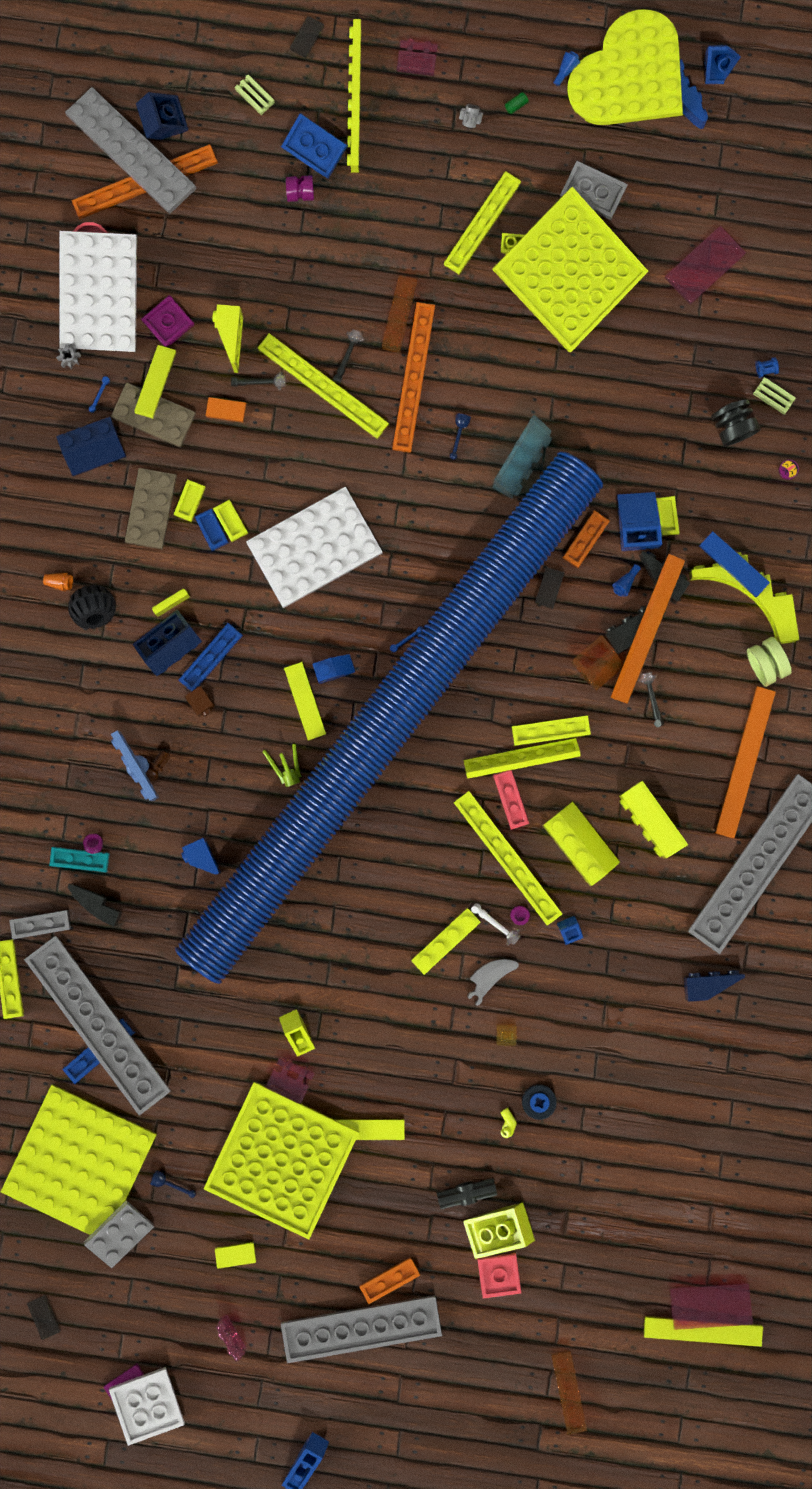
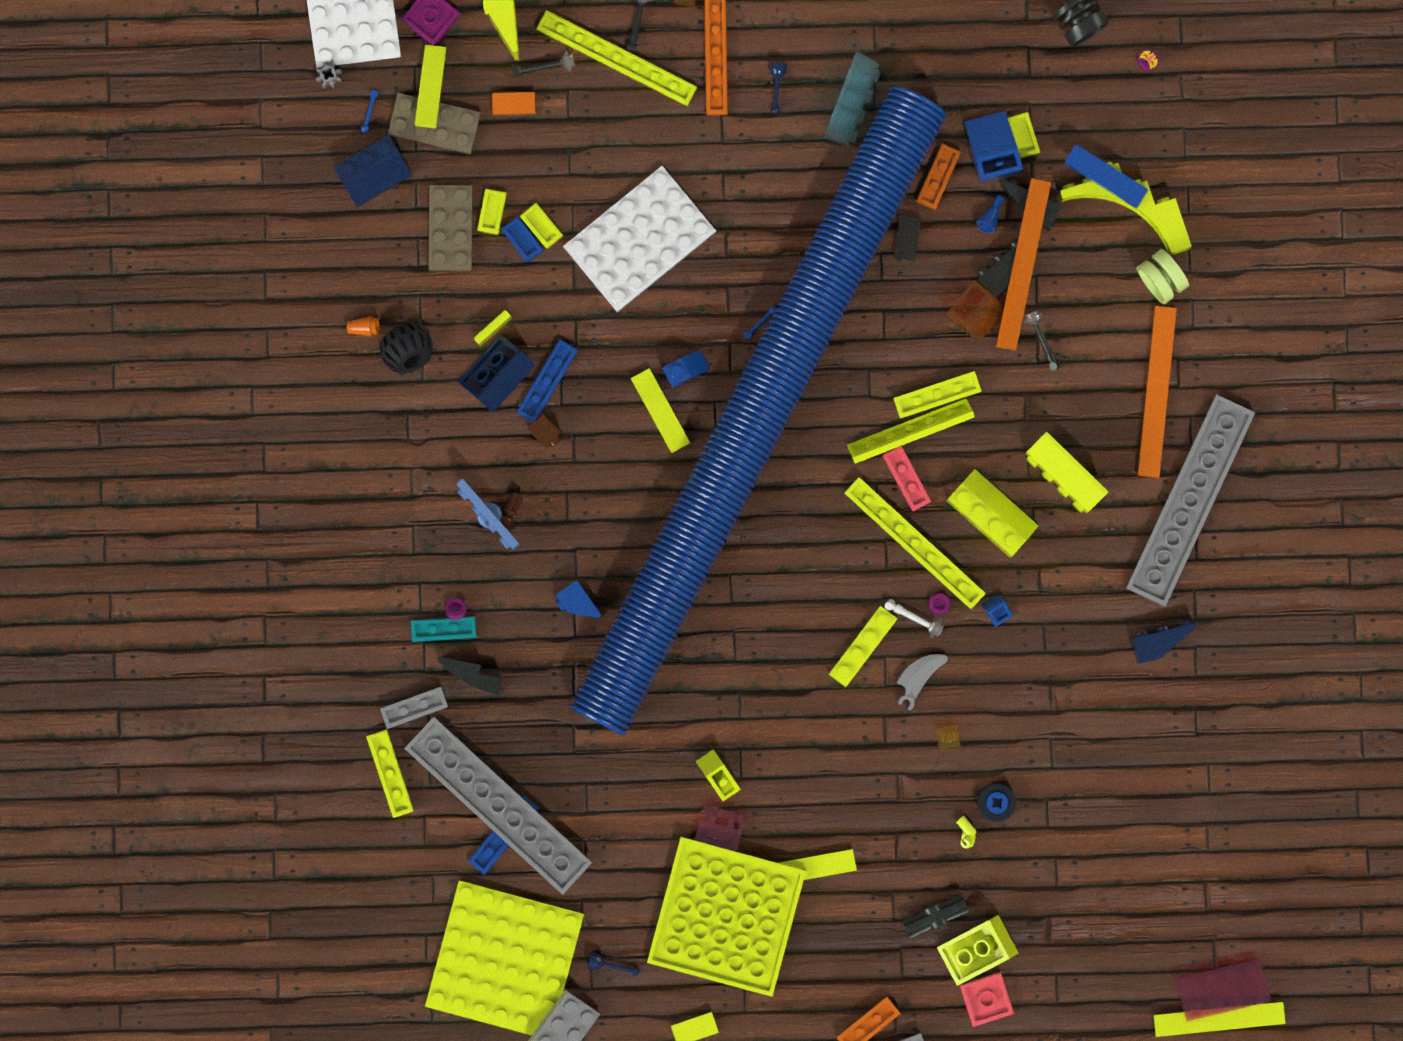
camera: 10 degrees left, 0 degrees up
lime plant [263,744,302,787] -> none

